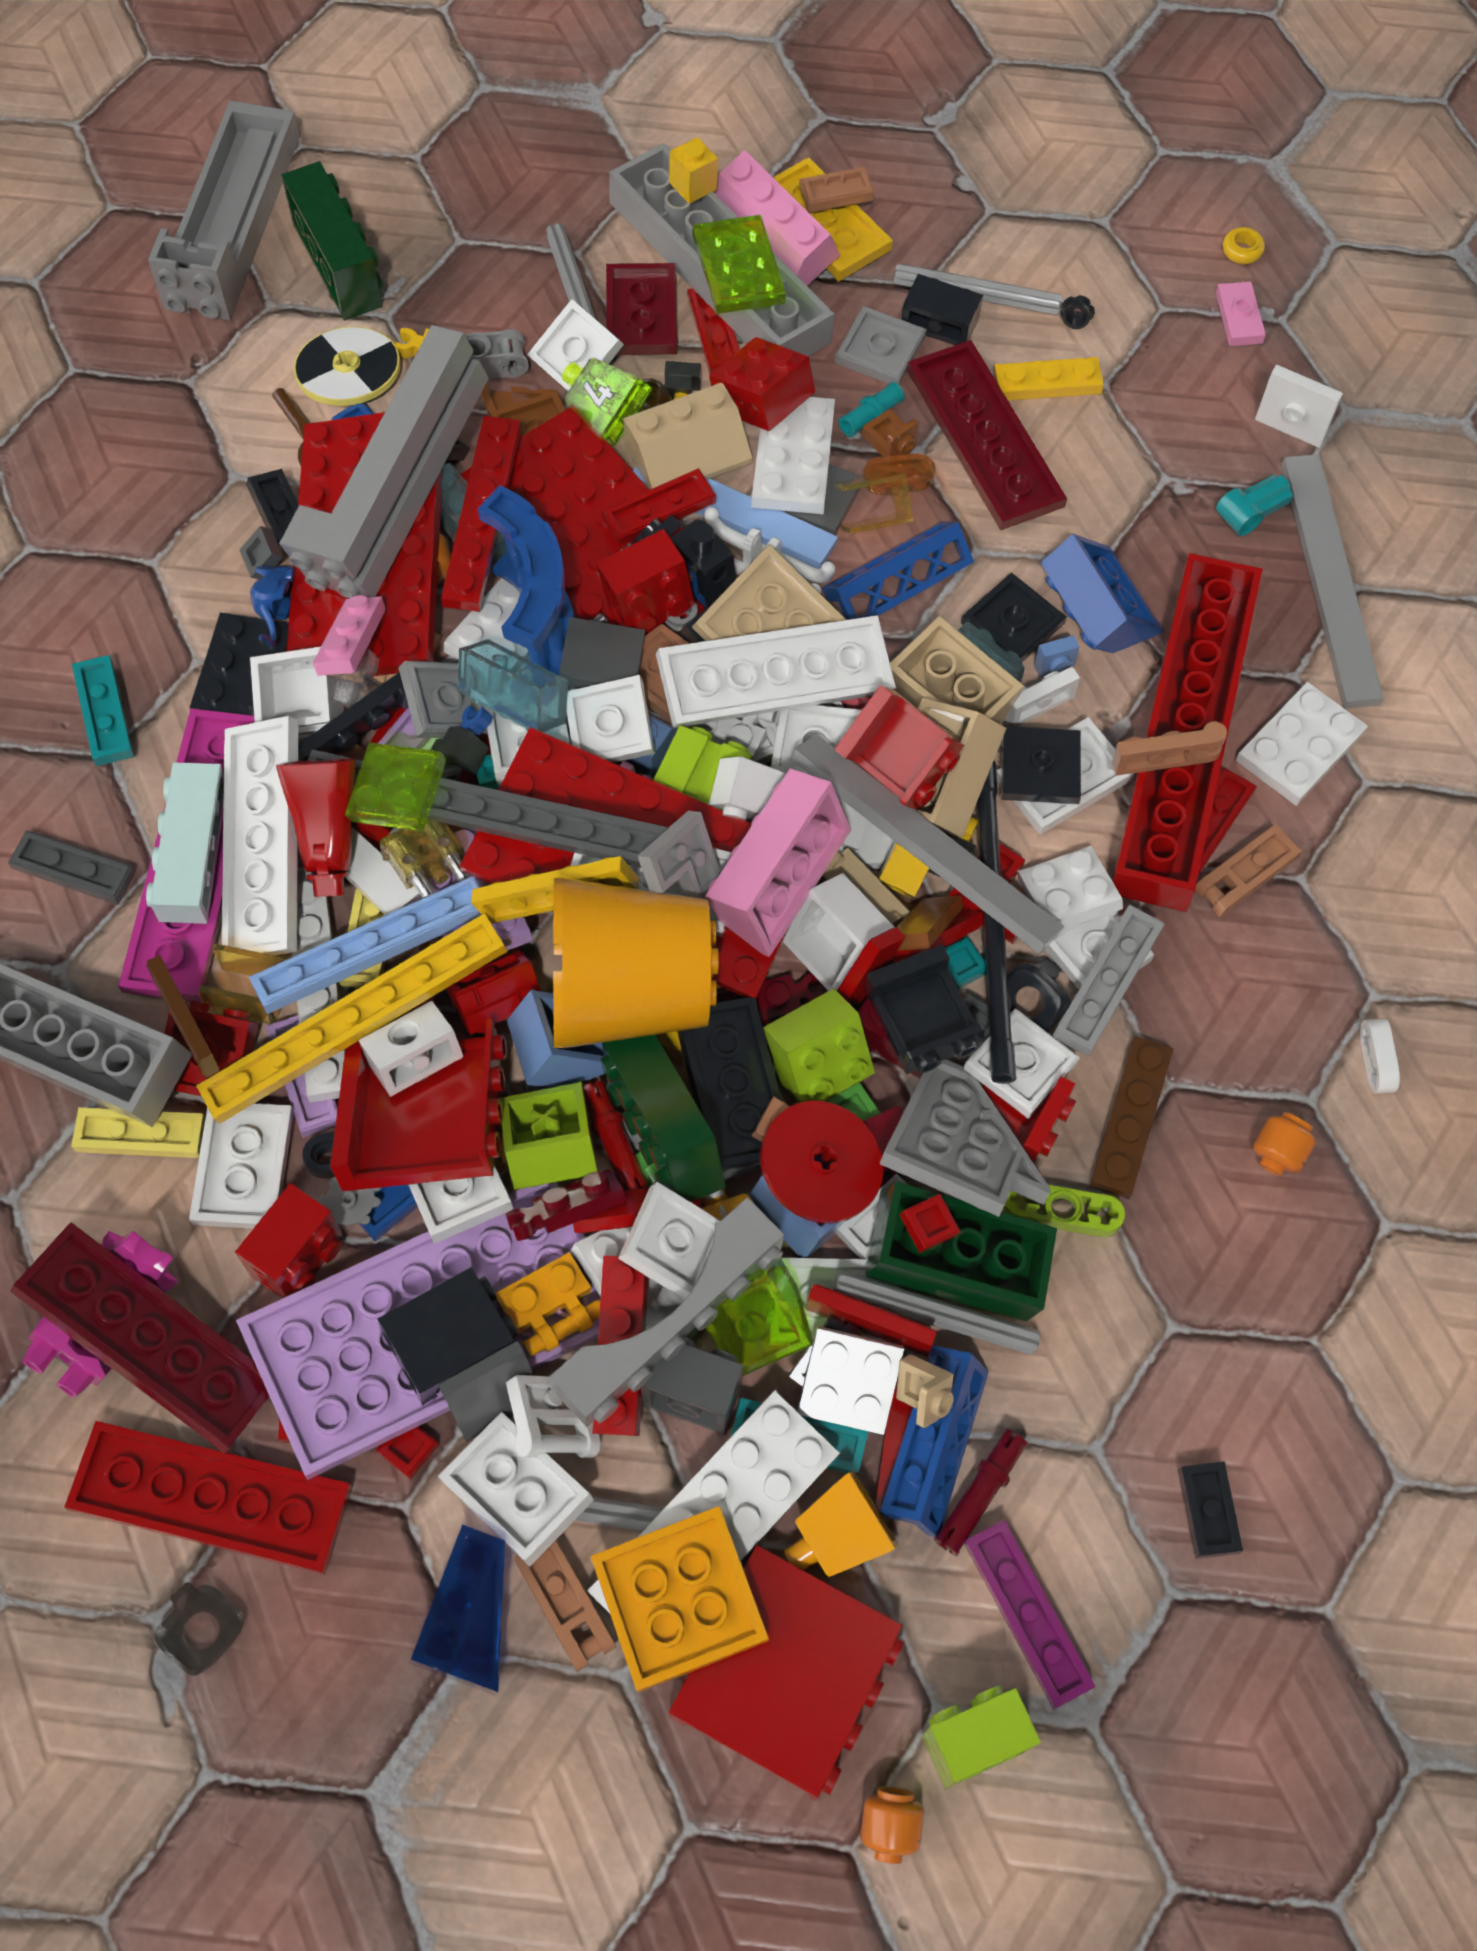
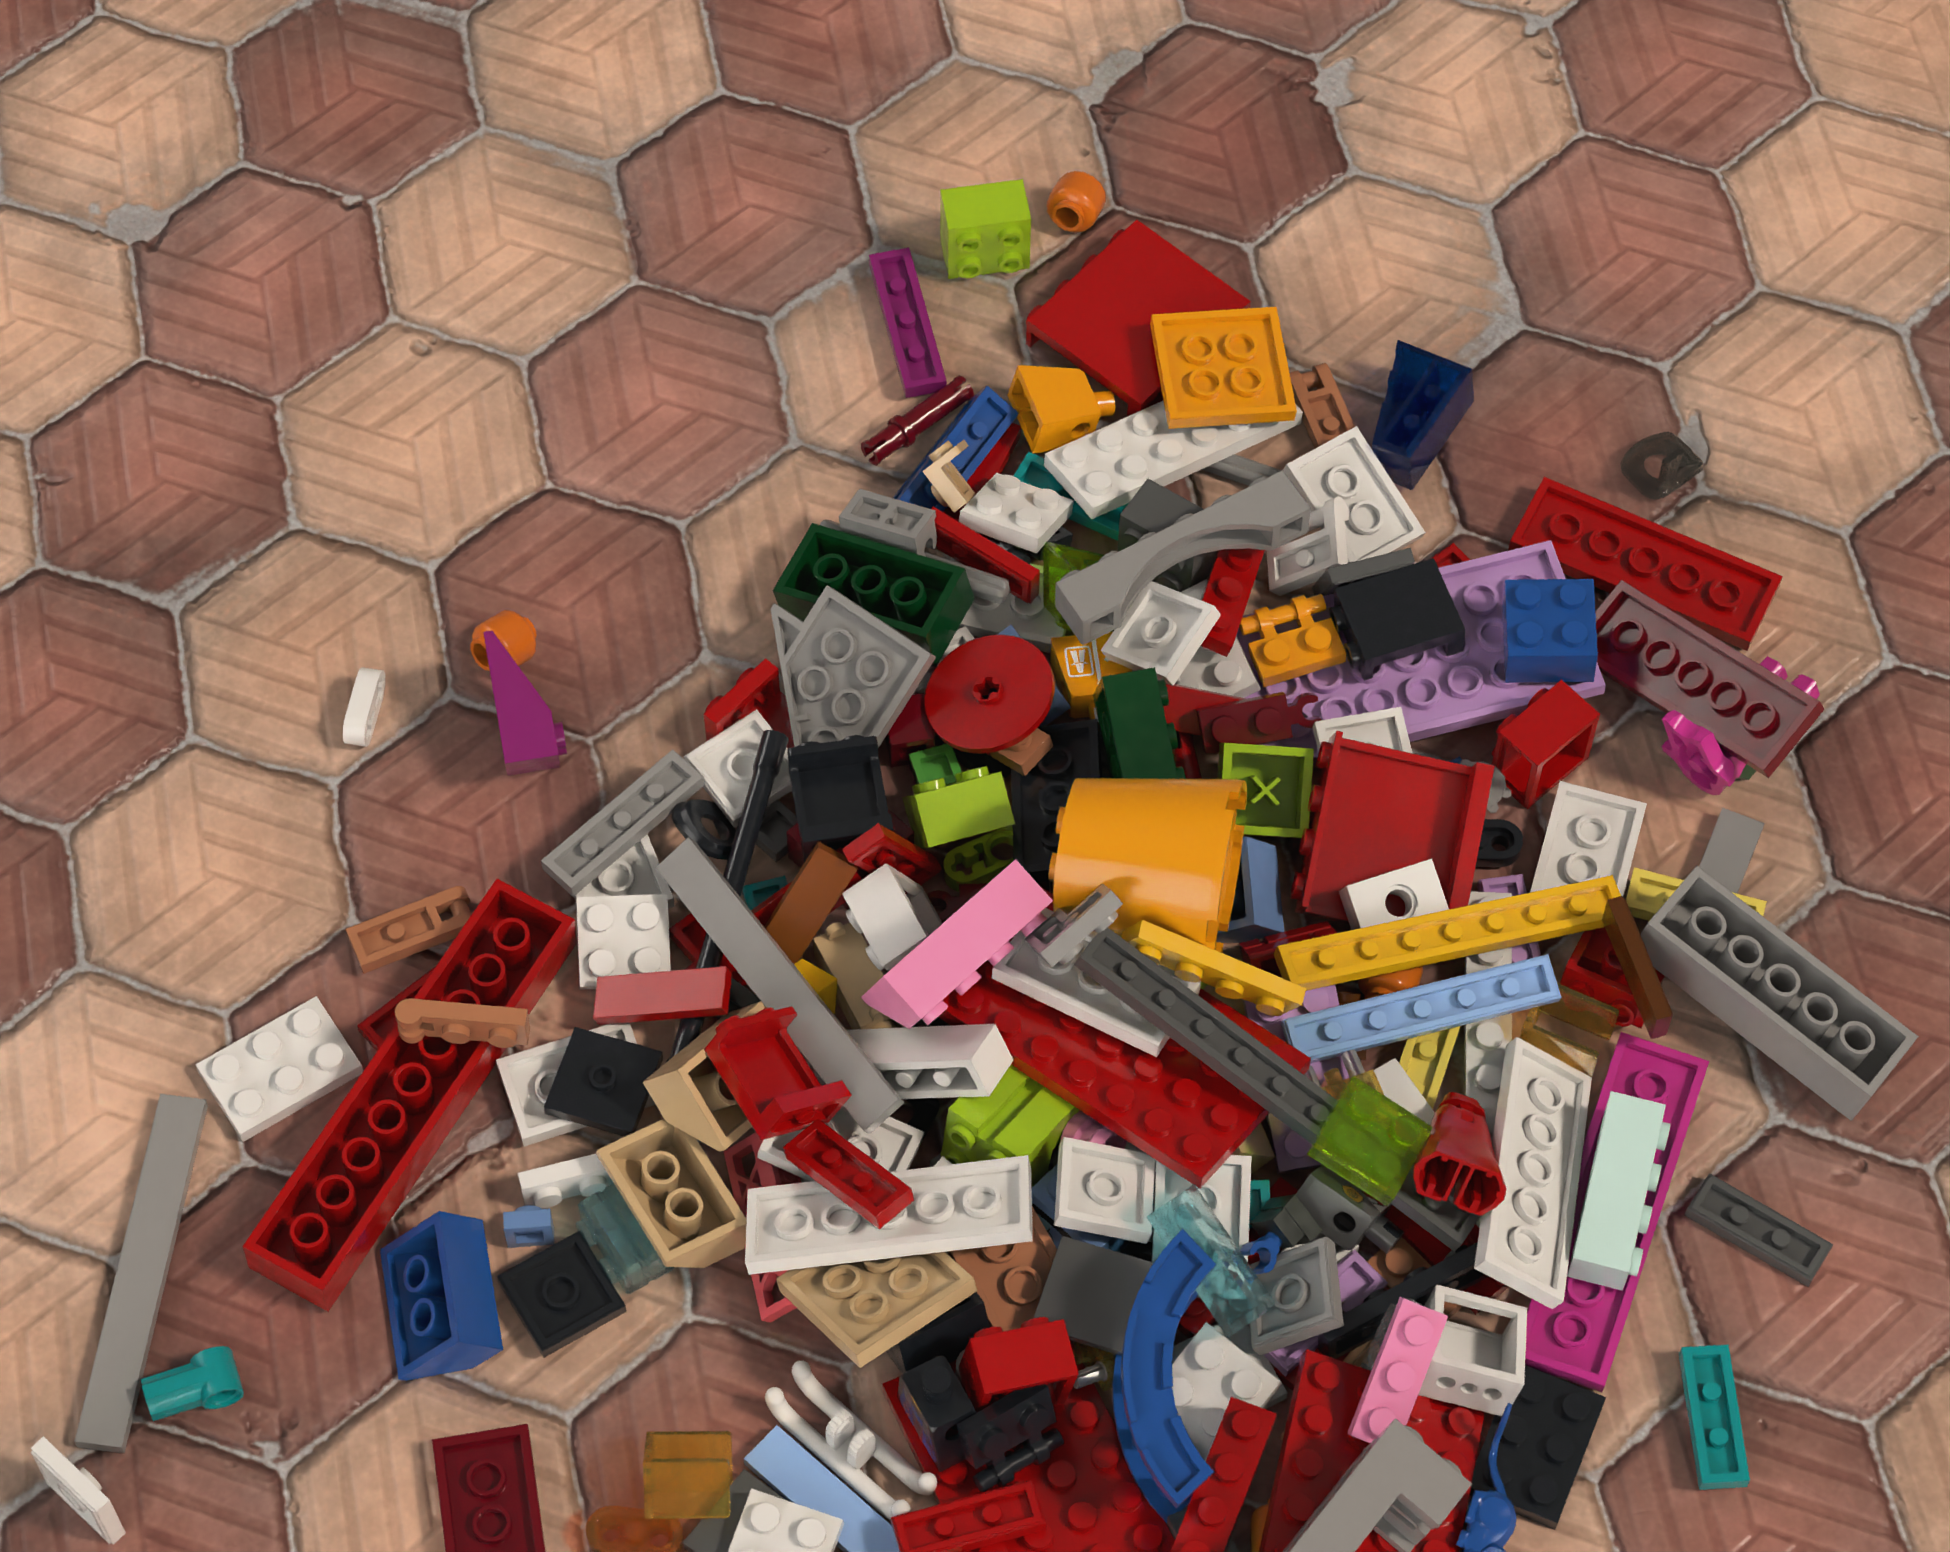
camera: 165 degrees left, 5 degrees down
blue fence [822,521,974,620] -> none
red tile [899,1194,961,1253] -> none
lime beam [1003,1185,1125,1237] -> none
reddish brown plate [1089,1036,1174,1199] -> none
black plate [1178,1461,1243,1559] -> none
none -> magenta slope [483,631,567,776]
none -> tile [593,966,732,1025]
none -> red plate [783,1119,914,1229]
none -> light grey hinge [839,489,937,557]
none -> blue brick [1502,579,1598,683]
none -> light grey tile [1699,808,1765,894]

